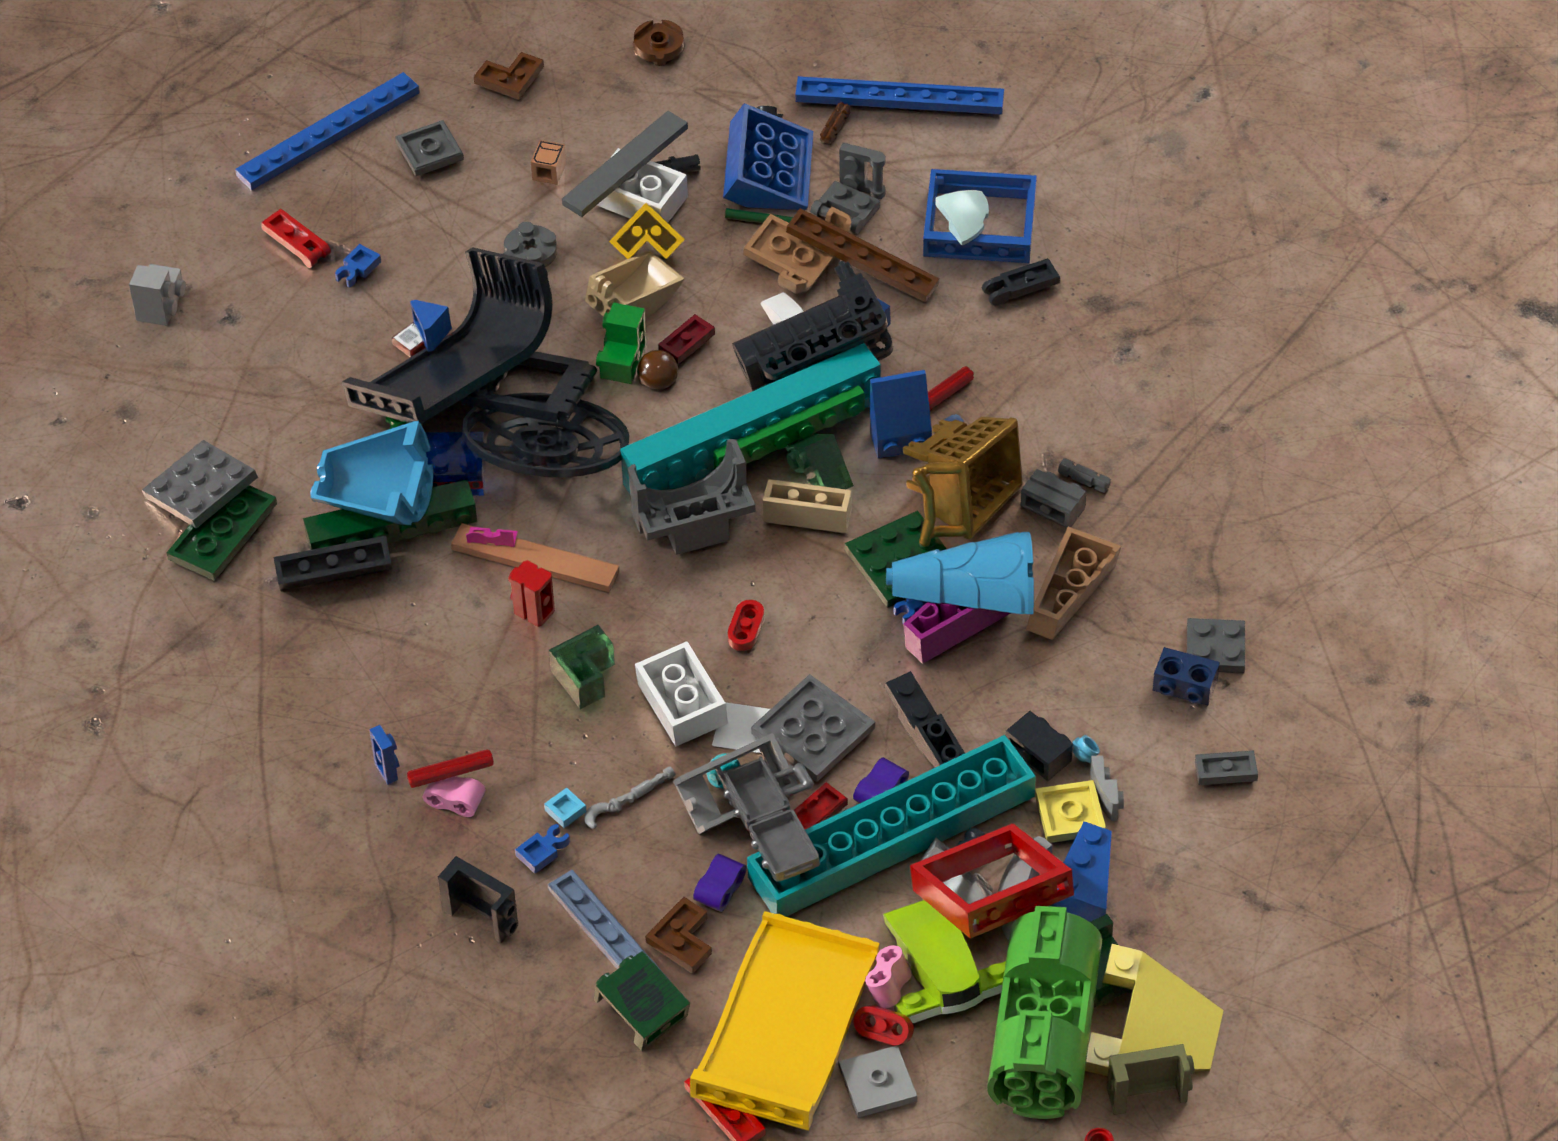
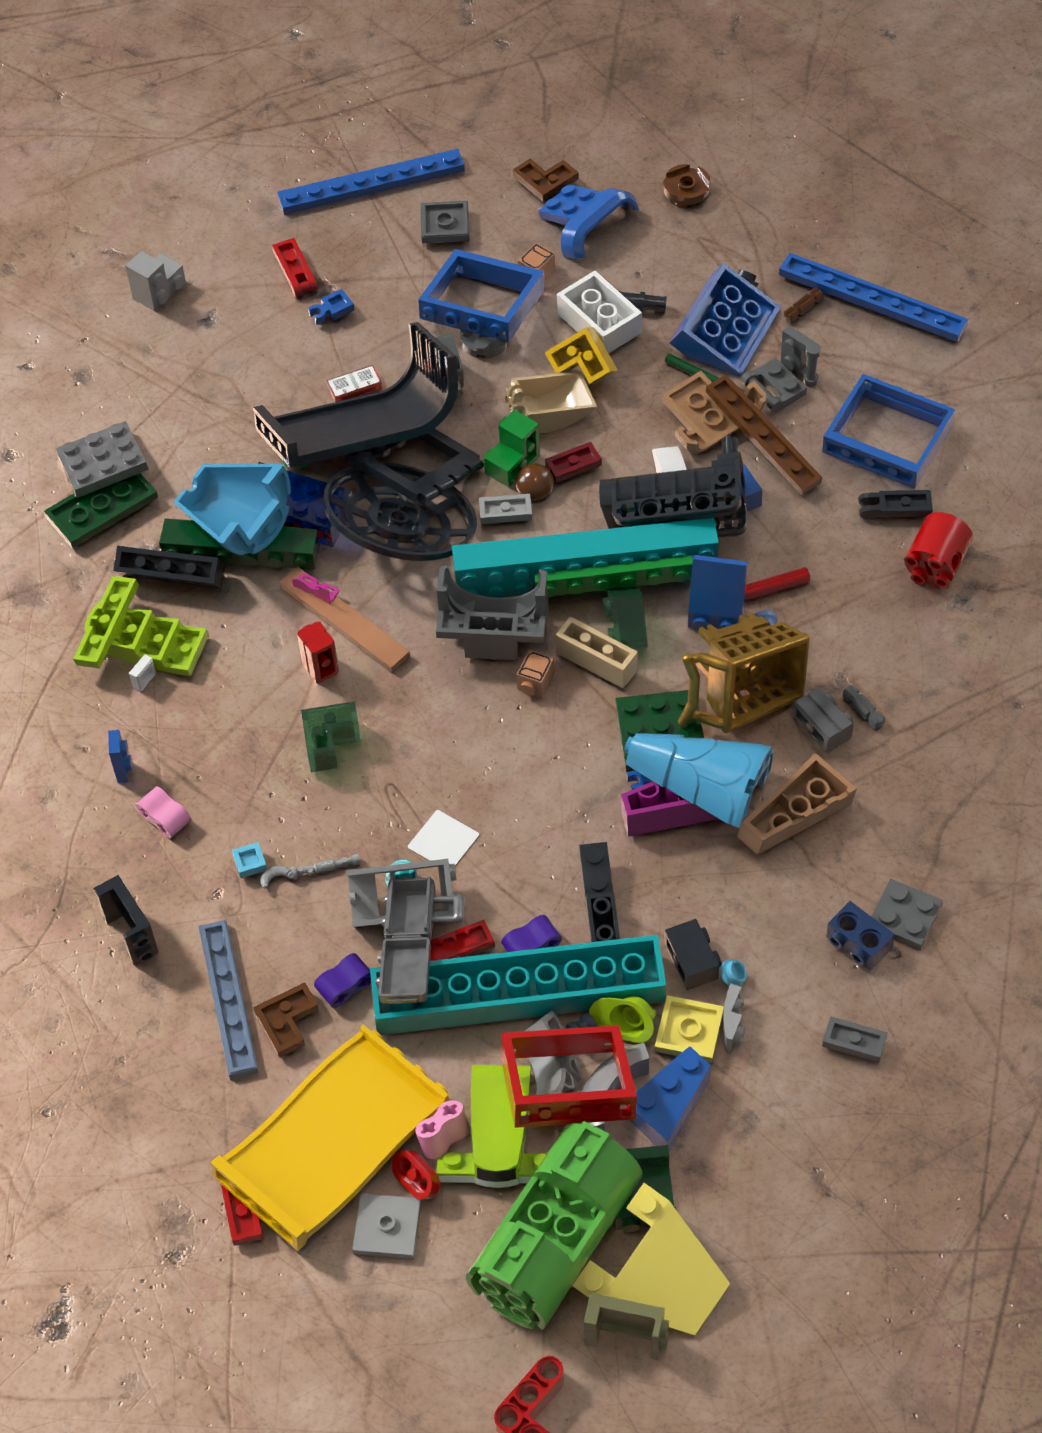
camera: 25 degrees right, 5 degrees up
red axle [407,749,494,788] -> none
blue slope [410,300,452,352] -> none
blue plate [515,824,570,874] -> none
dark grey tile [562,111,688,217] -> none
dark green panel [593,951,690,1051] -> none
white brick [635,641,728,747] -> none
red plate [727,600,764,651] -> none
flat silver plate [751,674,875,782] -> none
light aqua brick [936,190,989,245] -> none
none -> lime slope [73,576,209,677]
none -> white tile [129,654,156,692]
none -> blue window [418,249,544,342]
none -> light grey plate [479,494,532,524]
none -> nougat brick [517,650,555,698]
none -> blue piece [538,184,639,259]
none -> lime piece [589,996,656,1043]
none -> red cylinder [904,512,973,588]

